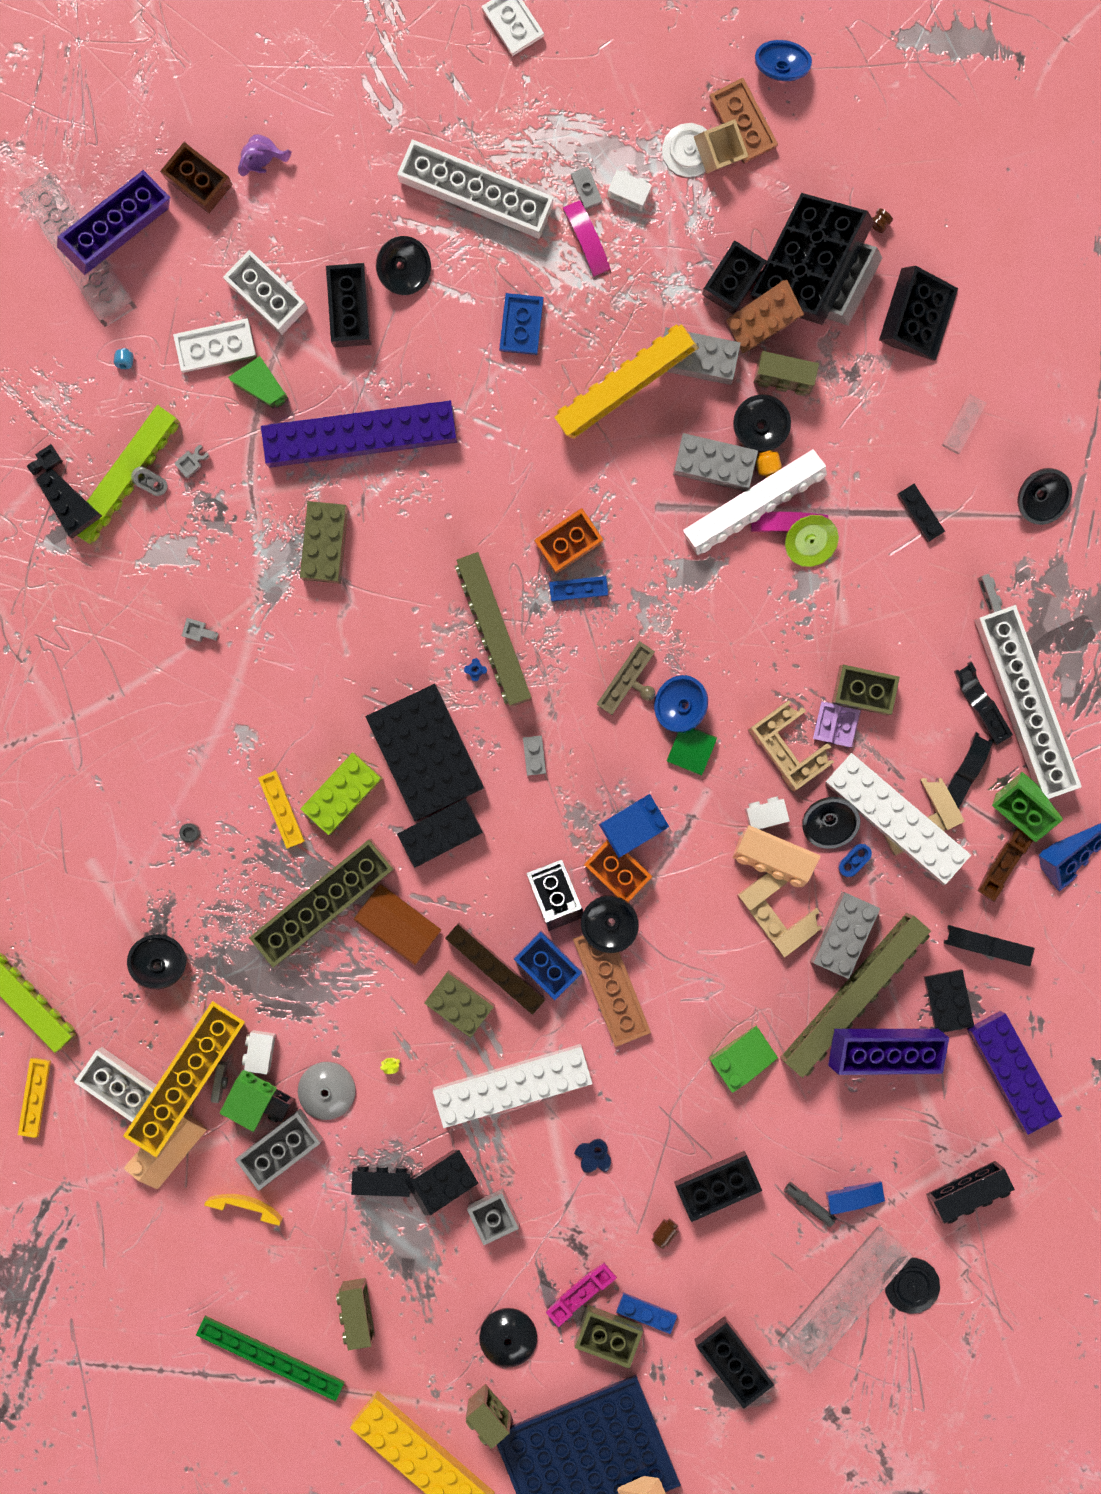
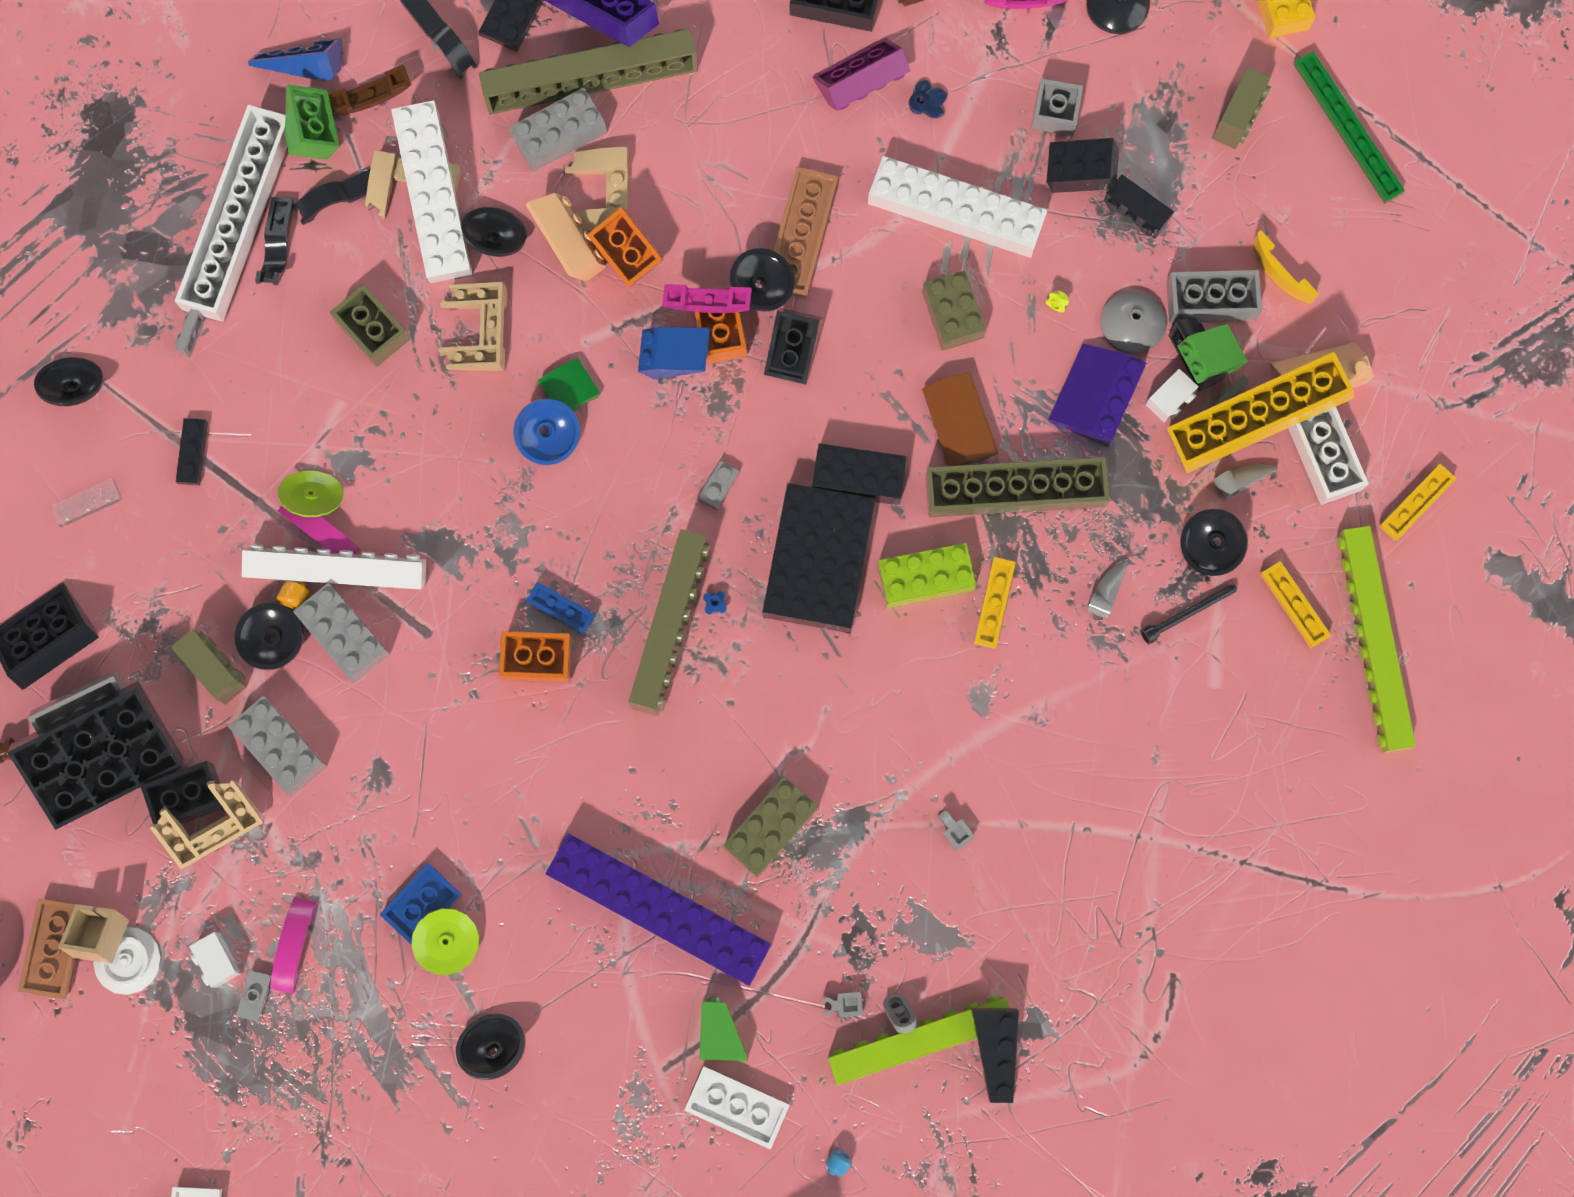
camera: 150 degrees left, 10 degrees down
black plate [27,444,63,475] -> none
dark grey tile [179,823,200,842] -> none
white brick [223,250,308,335] -> none
black brick [326,263,372,347] -> none
white brick [397,139,554,239] -> none
dark brown brick [445,923,545,1015] -> none
blue brick [514,930,582,1000] -> none
yellow brick [554,324,699,439] -> none
dark tan plate [596,641,655,715] -> none
bright green slope [709,1025,778,1093] -> none
nougat plate [726,280,804,353] -> none
white brick [745,796,790,829] -> none
lavender slope [813,701,861,748] -> none
blue plate [838,844,872,877] -> none
none -> tan wedge [150,778,263,870]
none -> lime piece [411,908,479,975]
none -> orange brick [587,207,665,287]
none -> dark pink slope [662,284,752,313]
none -> magenta slope [813,38,910,110]
none -> dark purple slope [1048,344,1147,447]
none -> light grey piece [1087,560,1129,619]
none -> black piece [1140,584,1237,645]
none -> light grey piece [1213,464,1278,500]
none -> yellow plate [1260,561,1331,649]

